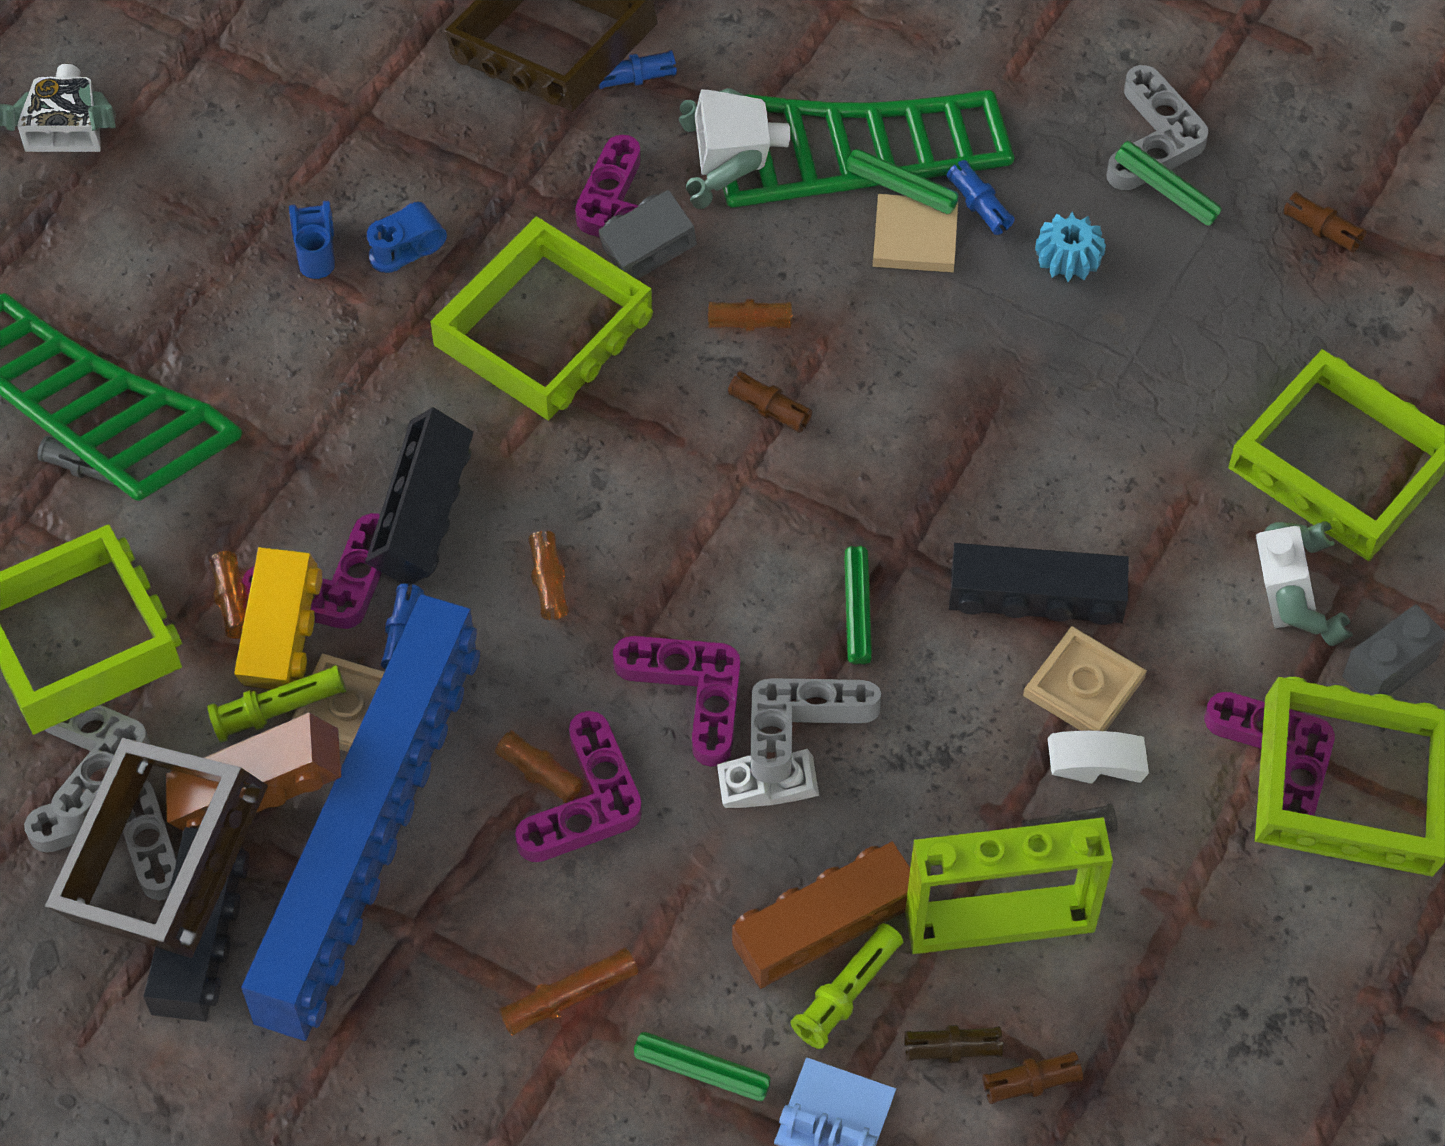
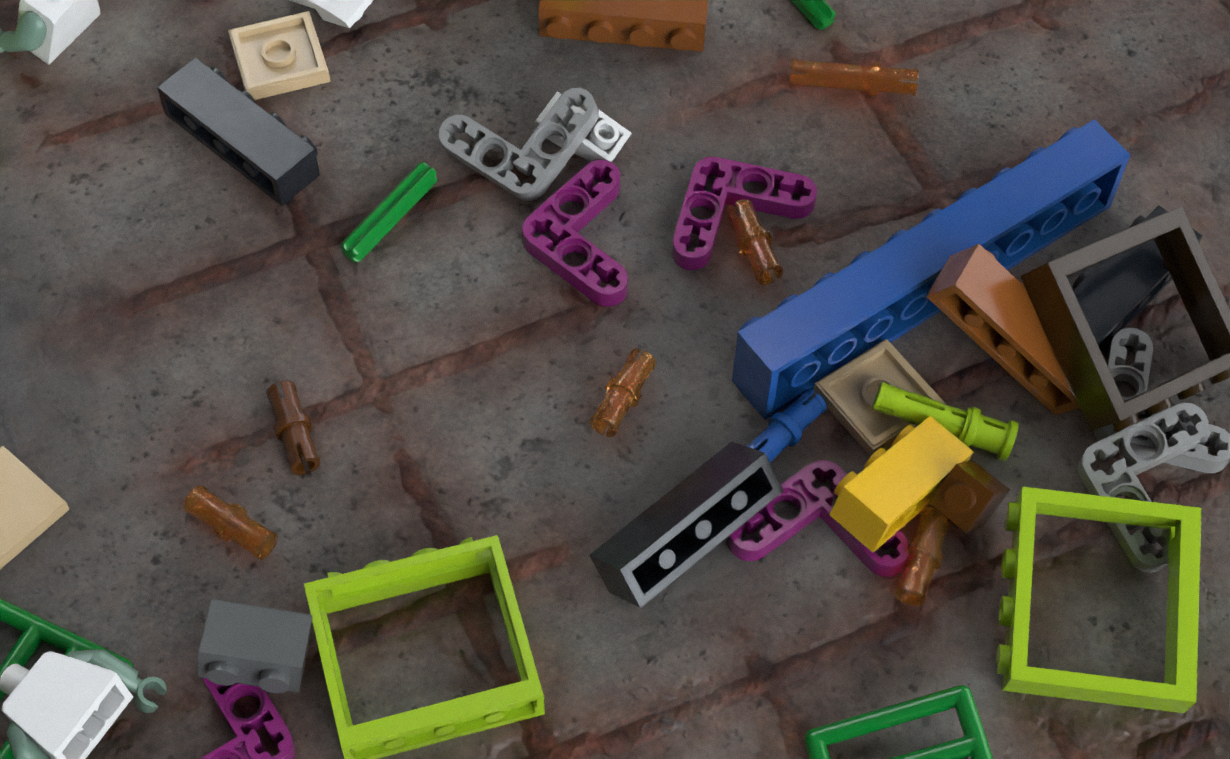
camera: 145 degrees left, 0 degrees up
none -> reddish brown brick [928,461,1010,532]

